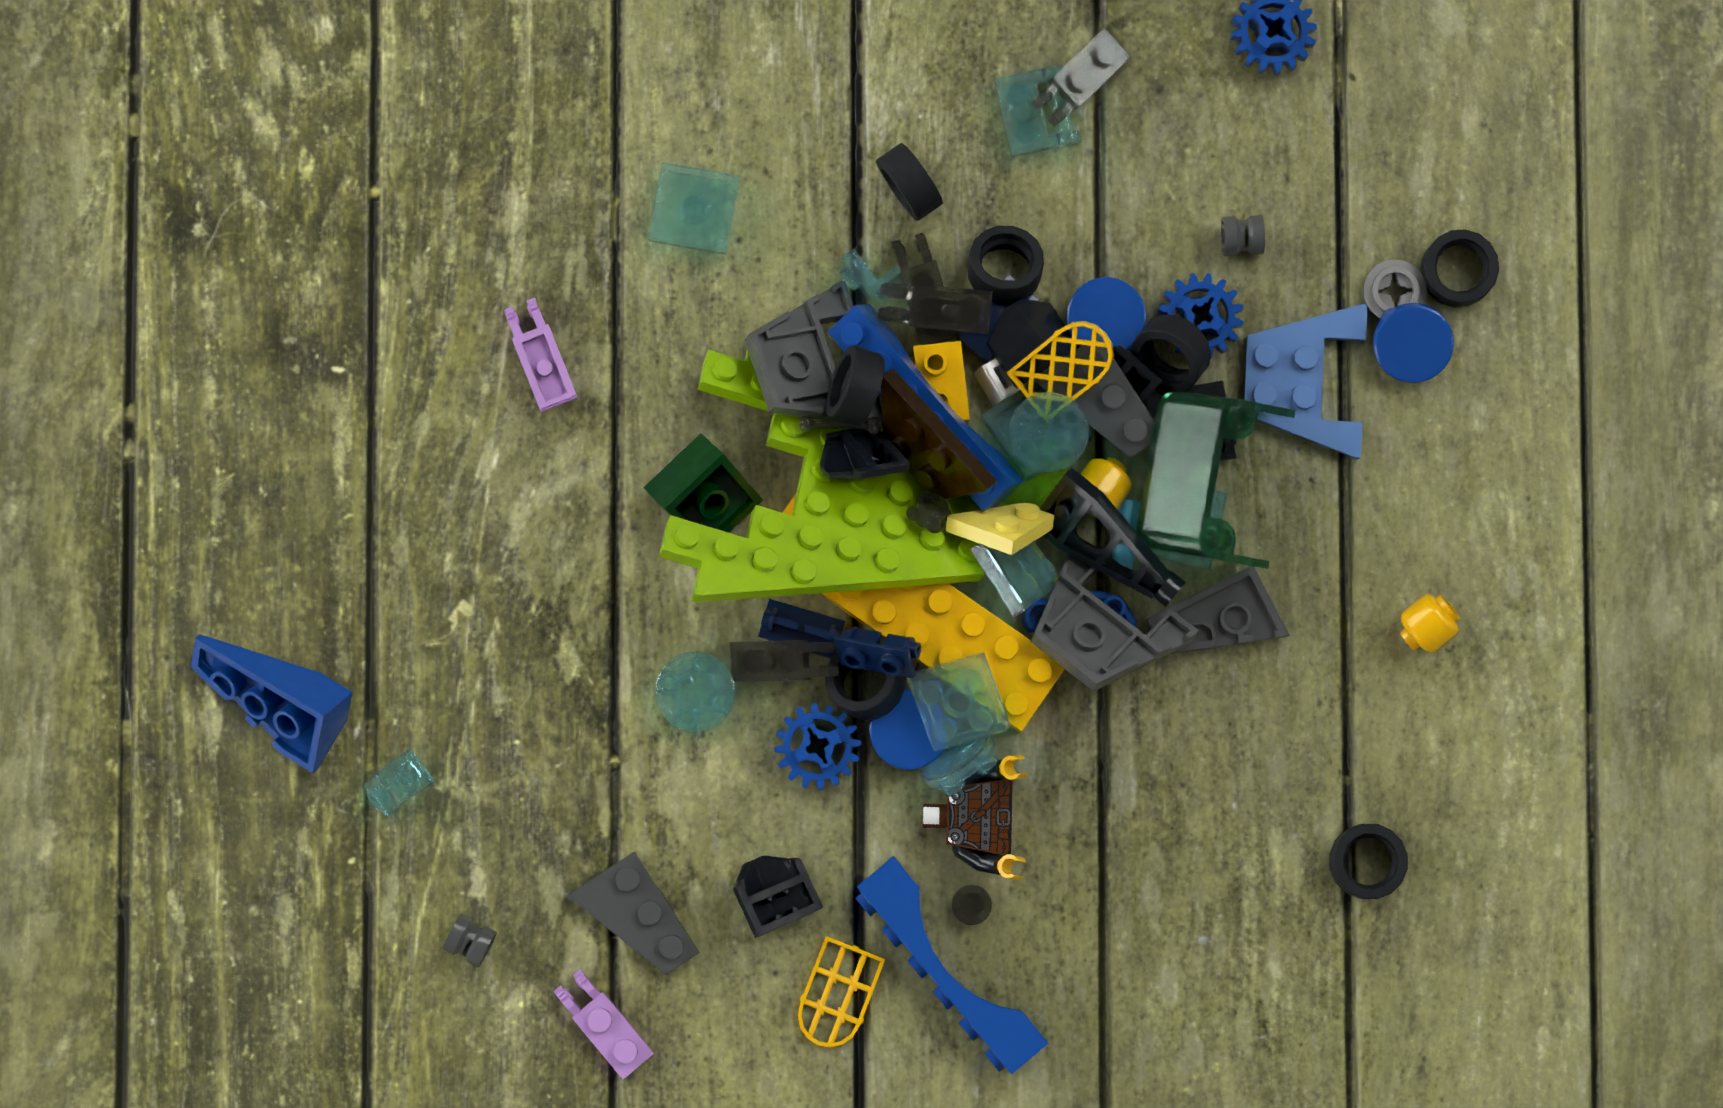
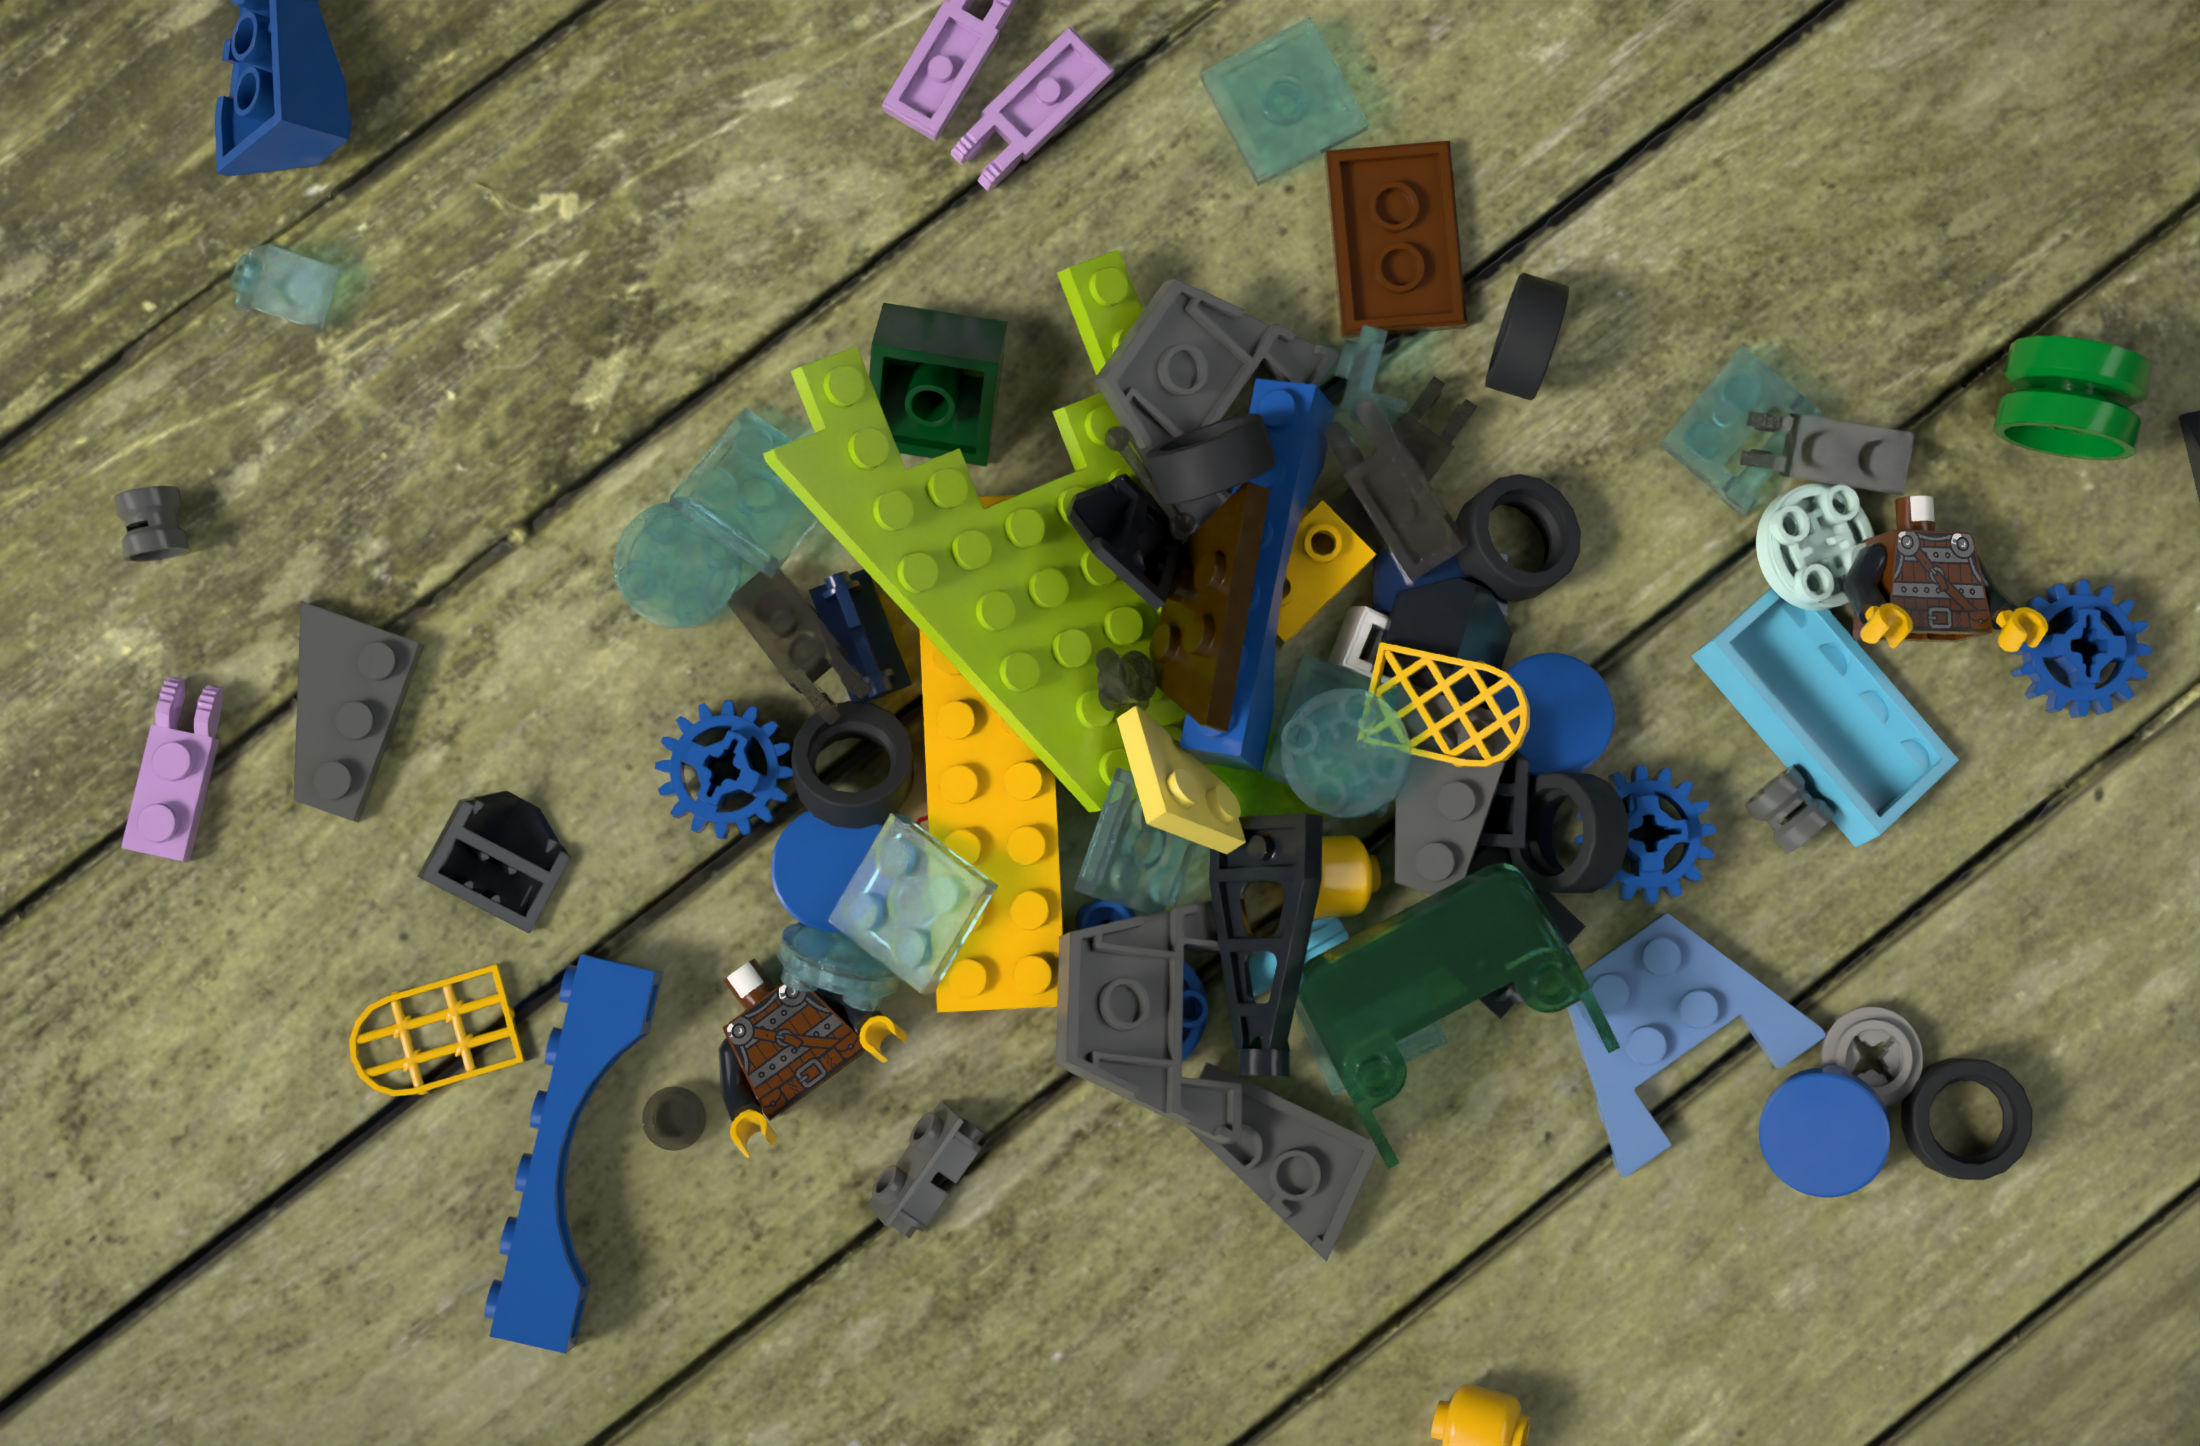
camera: 50 degrees right, 0 degrees up
dark blue hinge [834,627,921,679] -> none
none -> clear light blue plate [669,407,819,579]
none -> dark grey hinge [867,1101,985,1238]
none -> lavender hinge [950,26,1114,192]
none -> reddish brown tile [1324,141,1467,338]
none -> medium azure slope [1691,587,1959,848]
none -> light aqua tile [1756,483,1875,611]
none -> torso [1842,496,2048,652]

